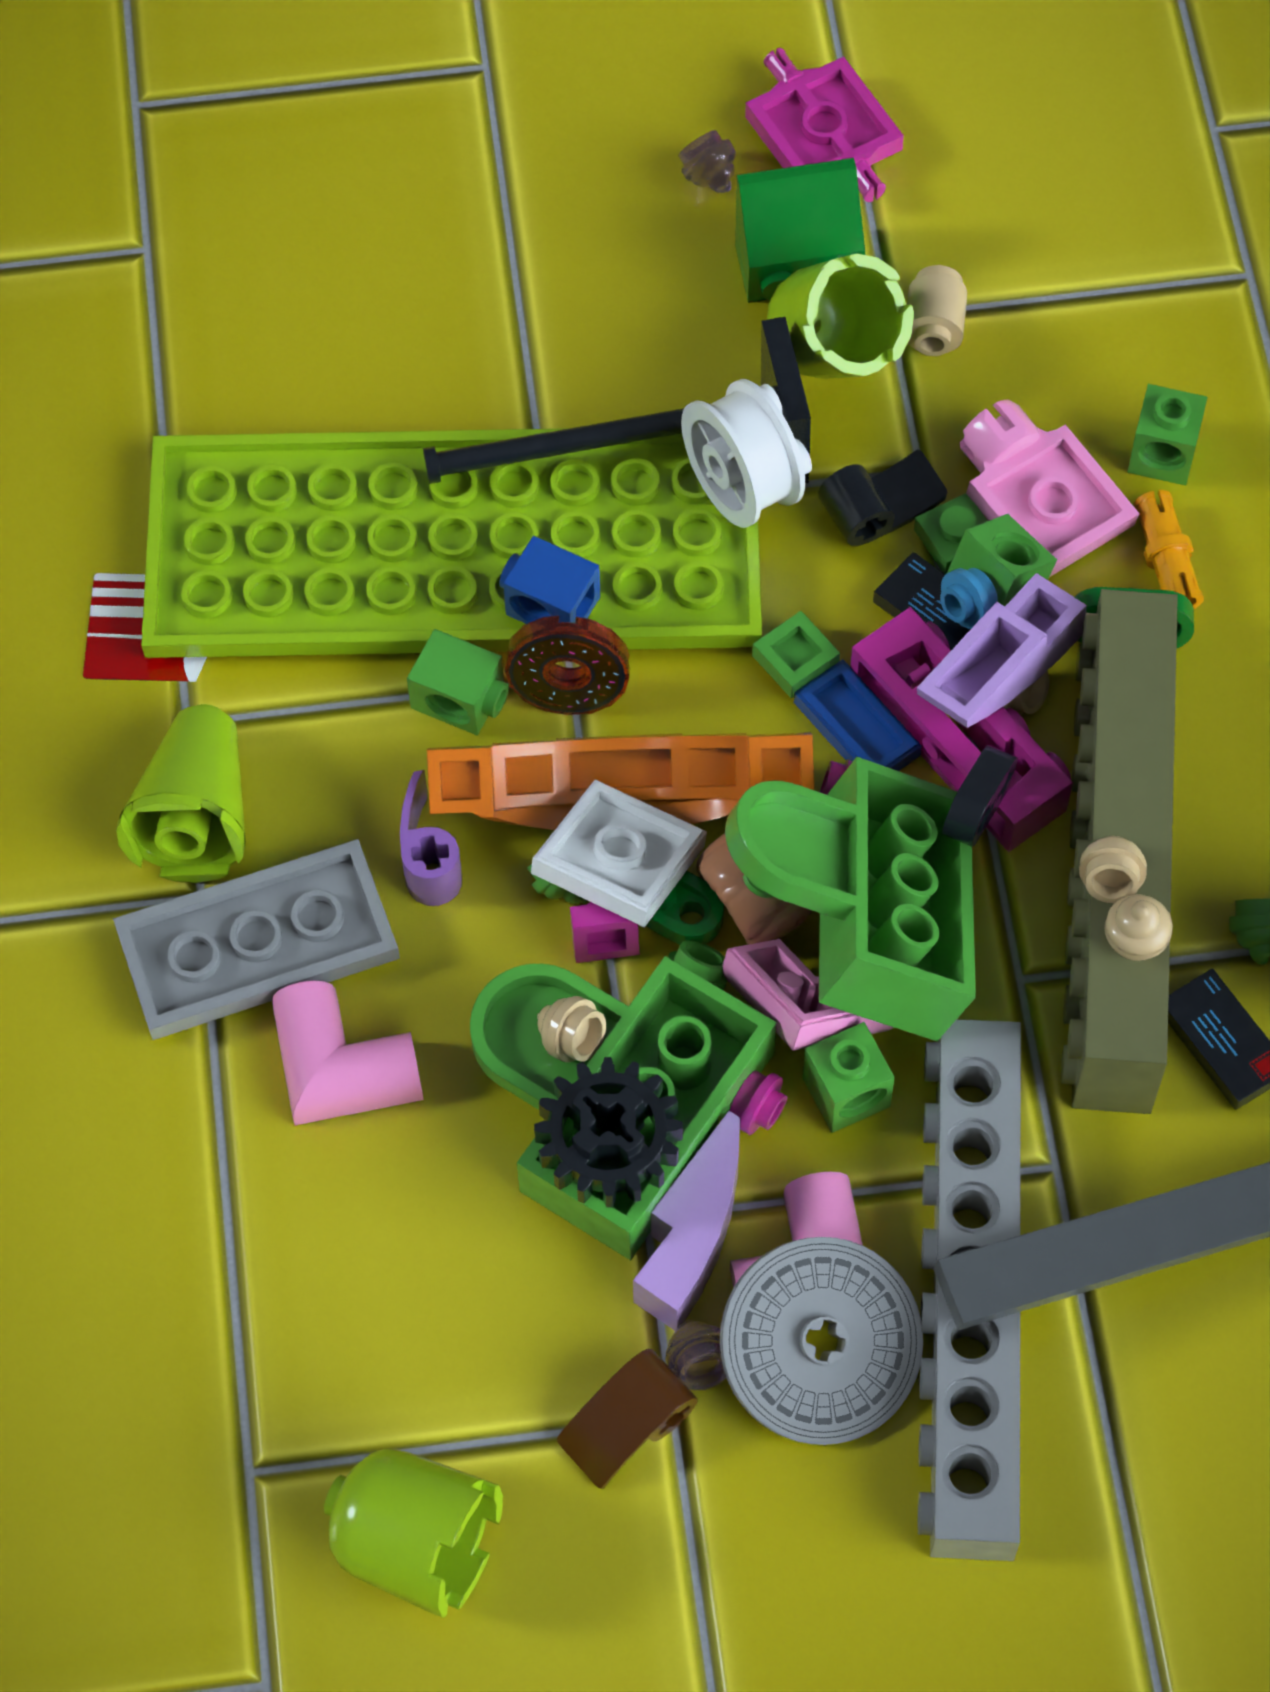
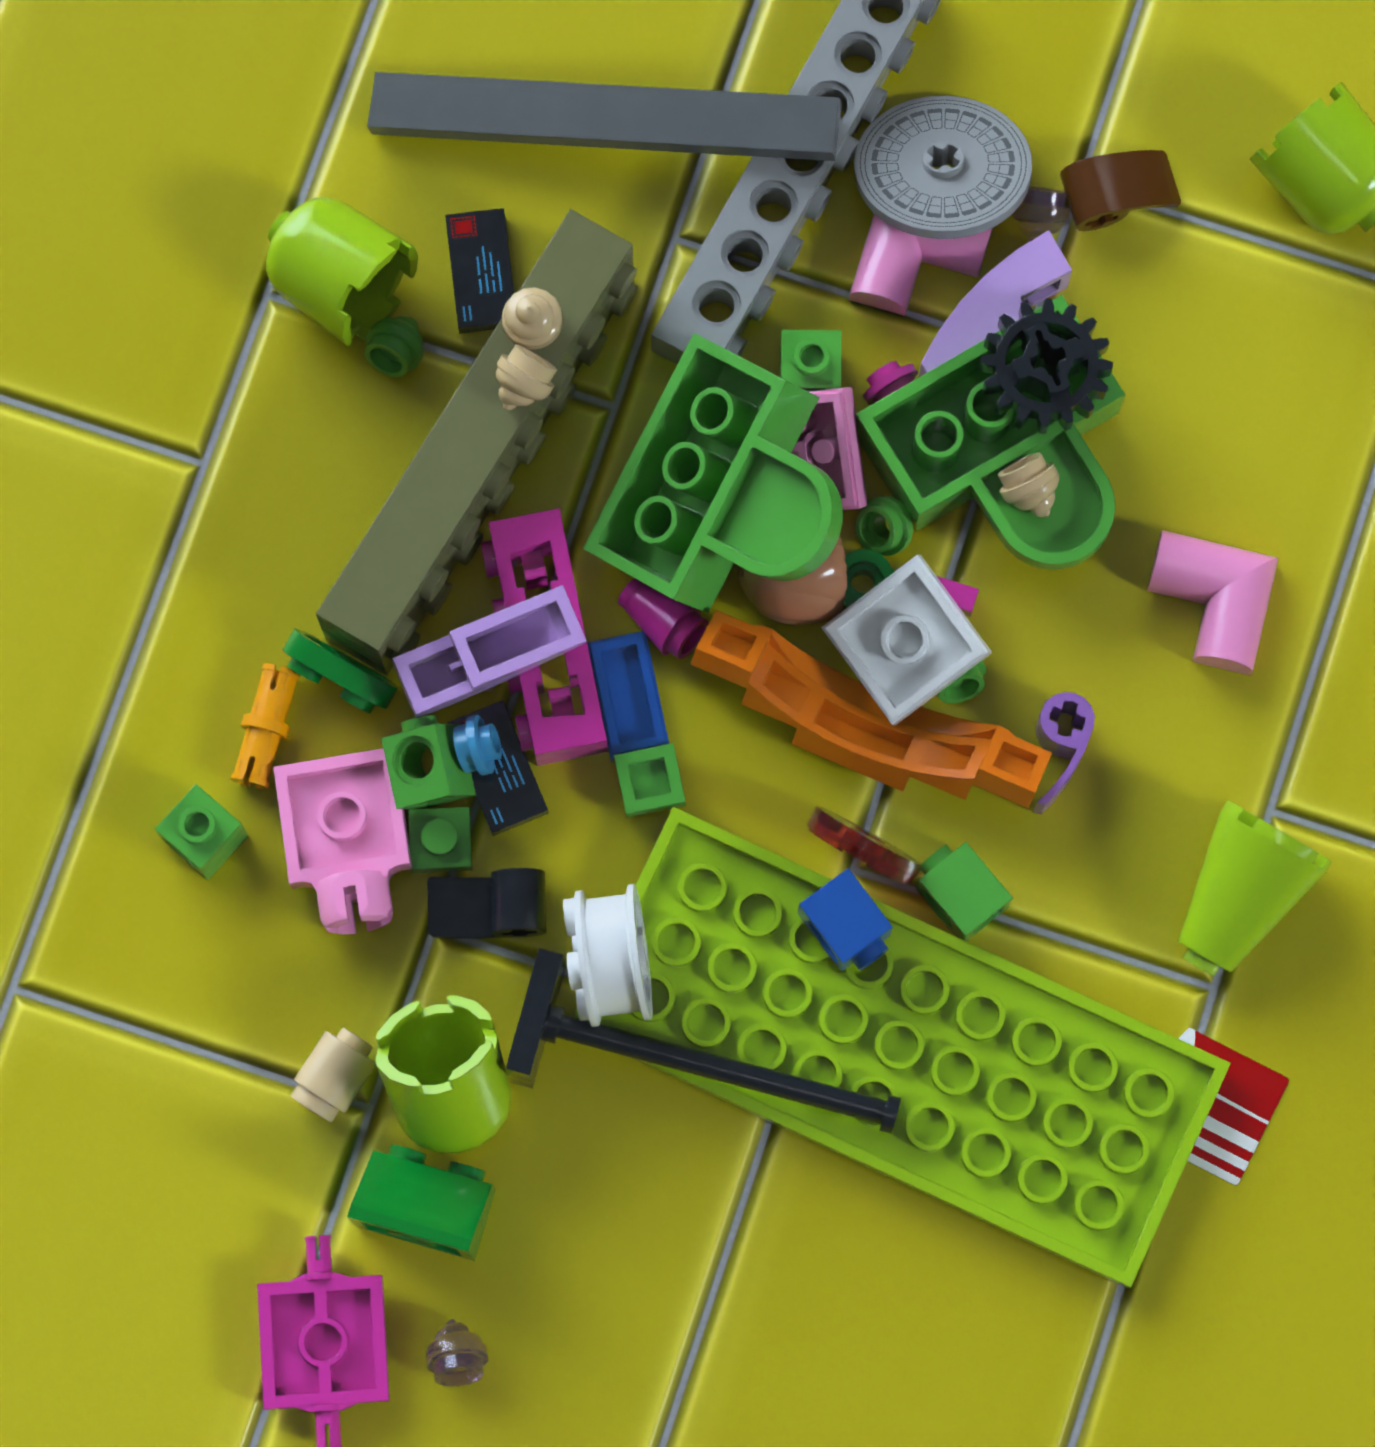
camera: 155 degrees left, 15 degrees up
light grey plate [113,839,400,1040] -> none
black beam [942,745,1018,847] -> none

